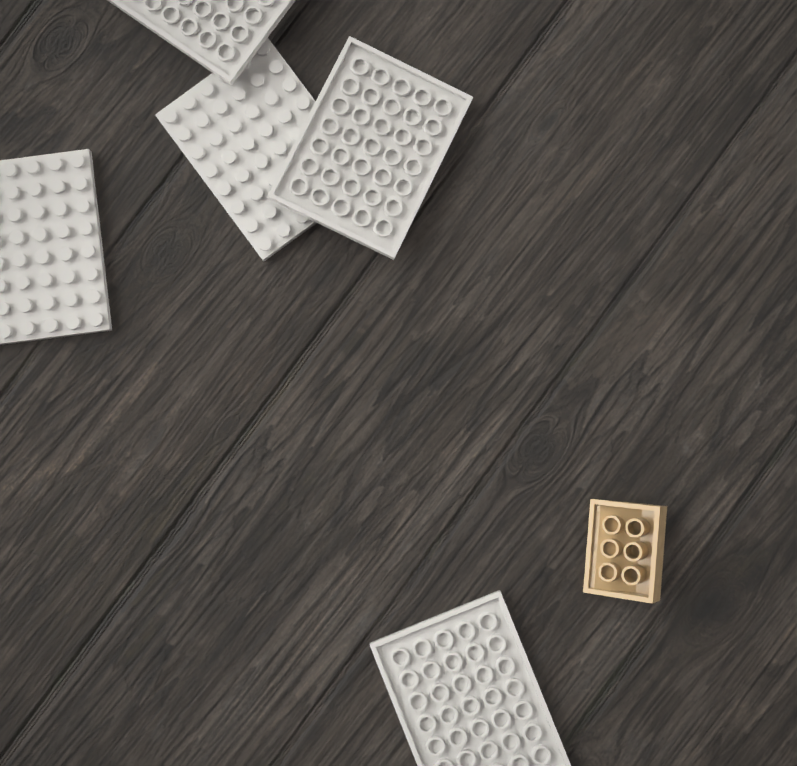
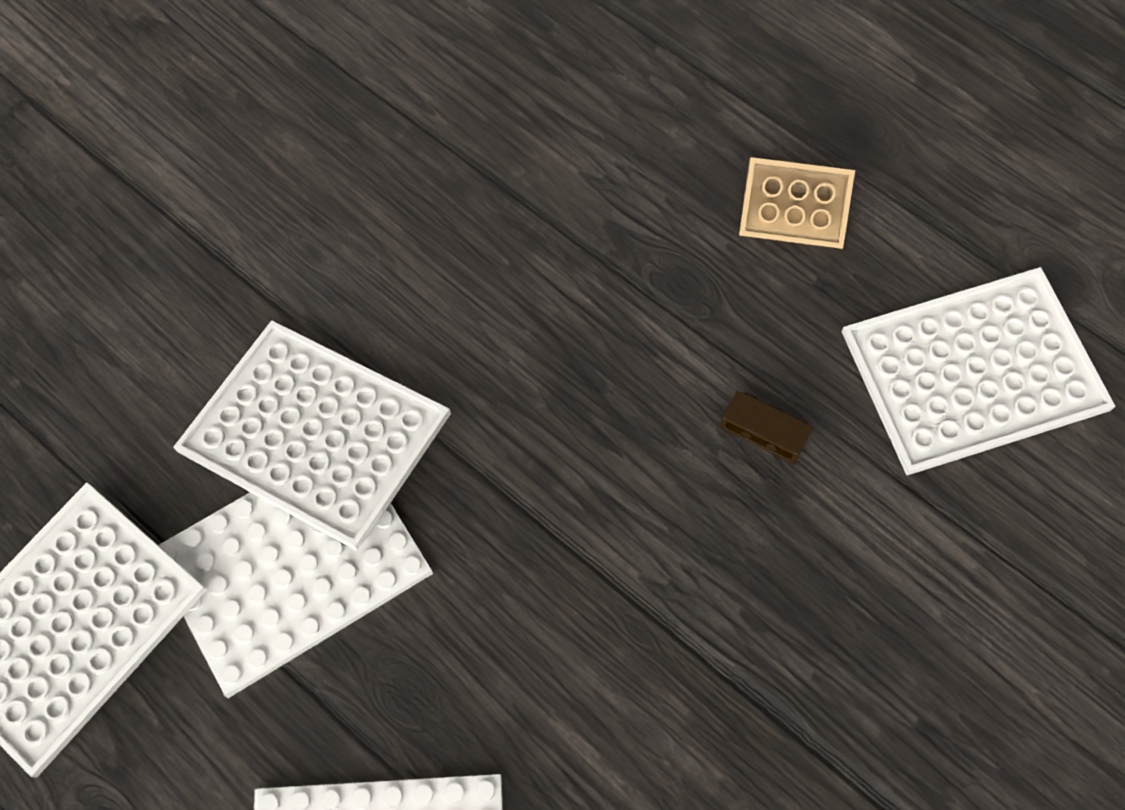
camera: 90 degrees left, 20 degrees down
none -> dark brown brick [720,390,813,465]

